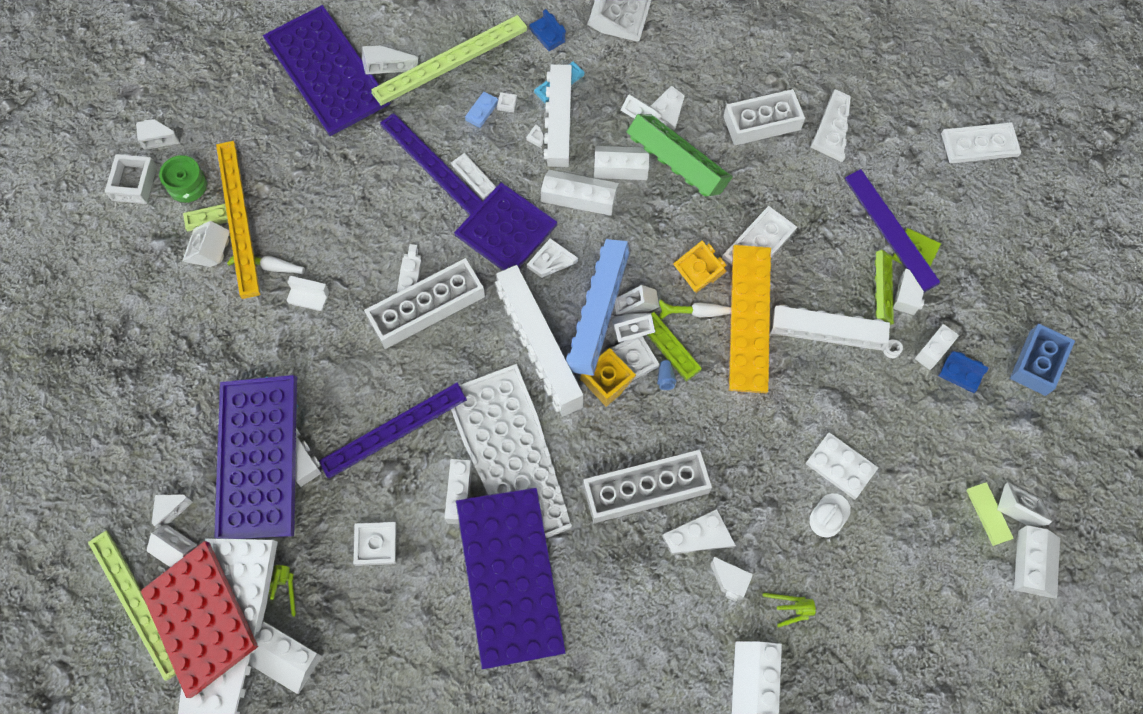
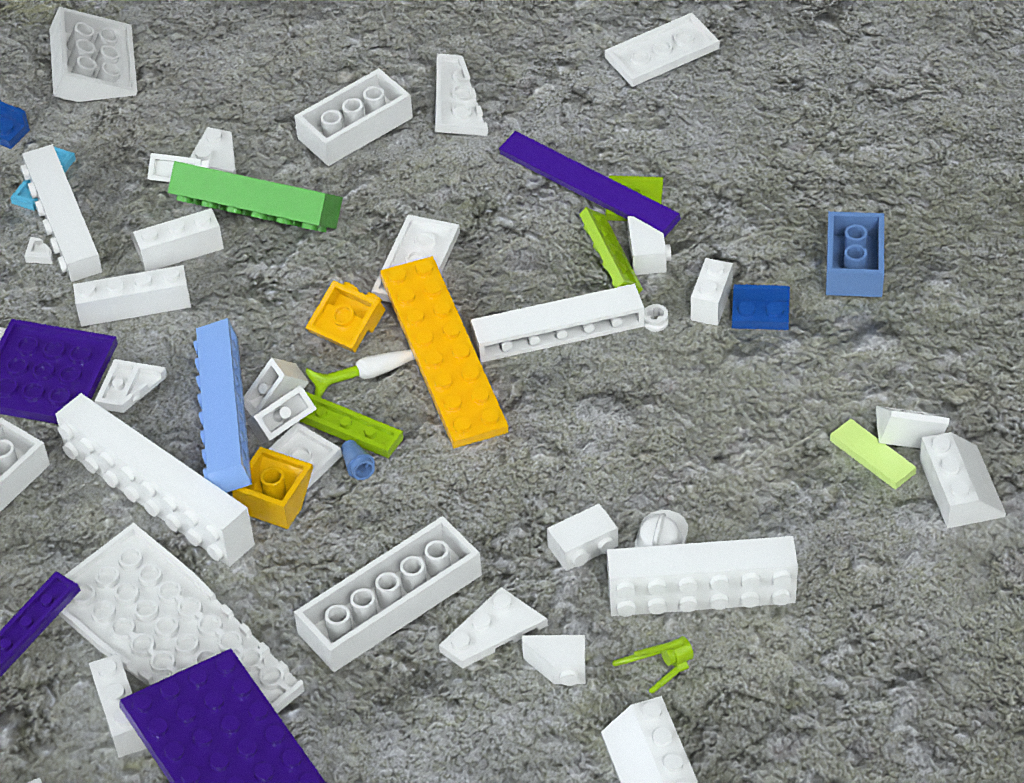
camera: 20 degrees left, 20 degrees down
white plate [805,432,878,500] -> none
none -> white brick [547,504,618,571]
none -> white brick [607,536,798,617]

